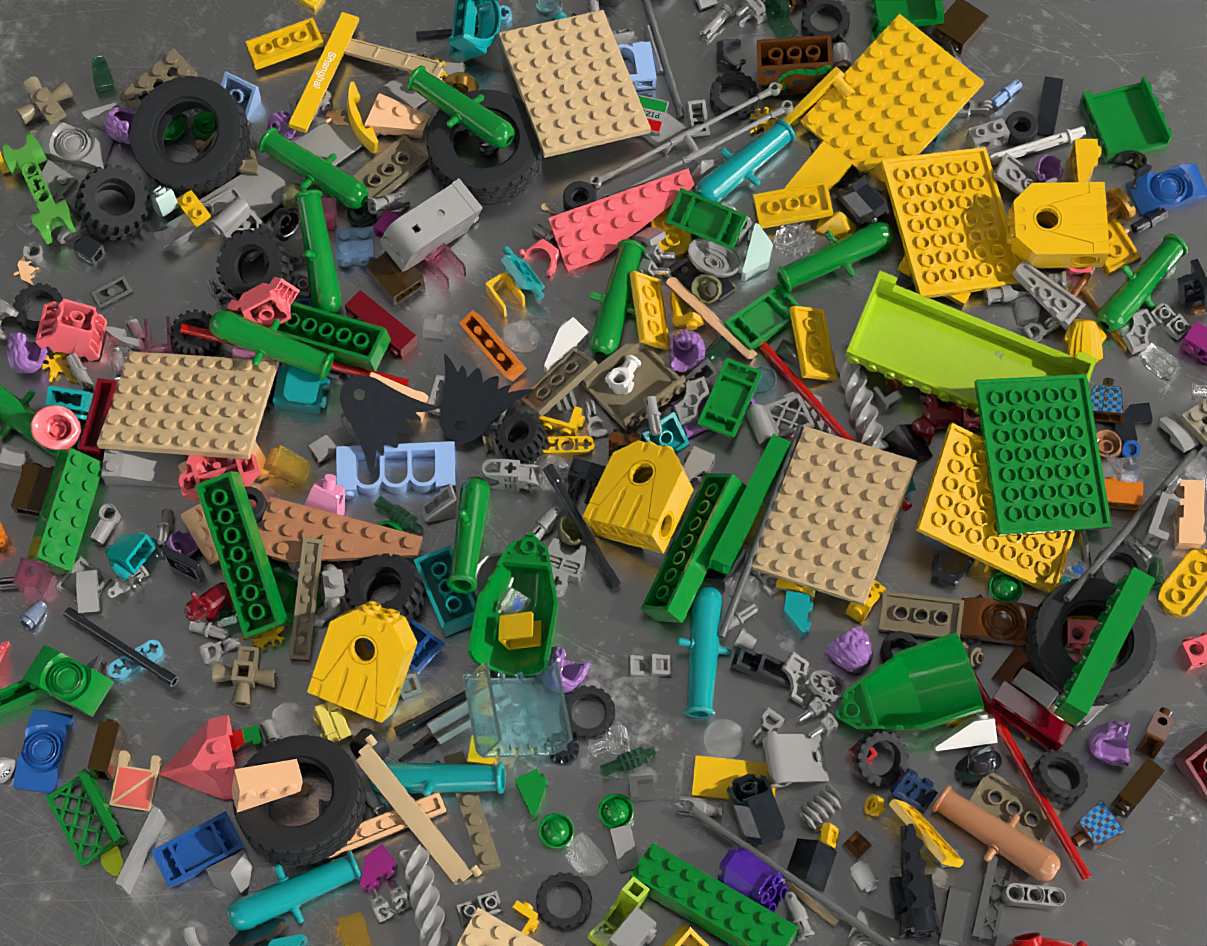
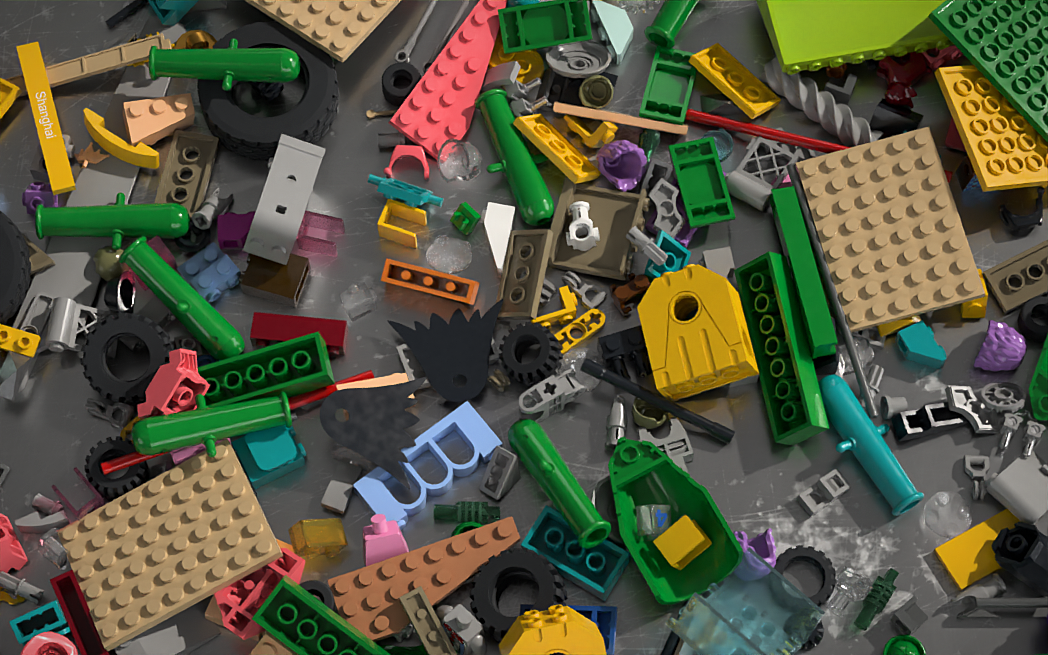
camera: 35 degrees left, 0 degrees up
none -> clear helmet [437,139,482,183]
none -> green tile [450,202,481,235]

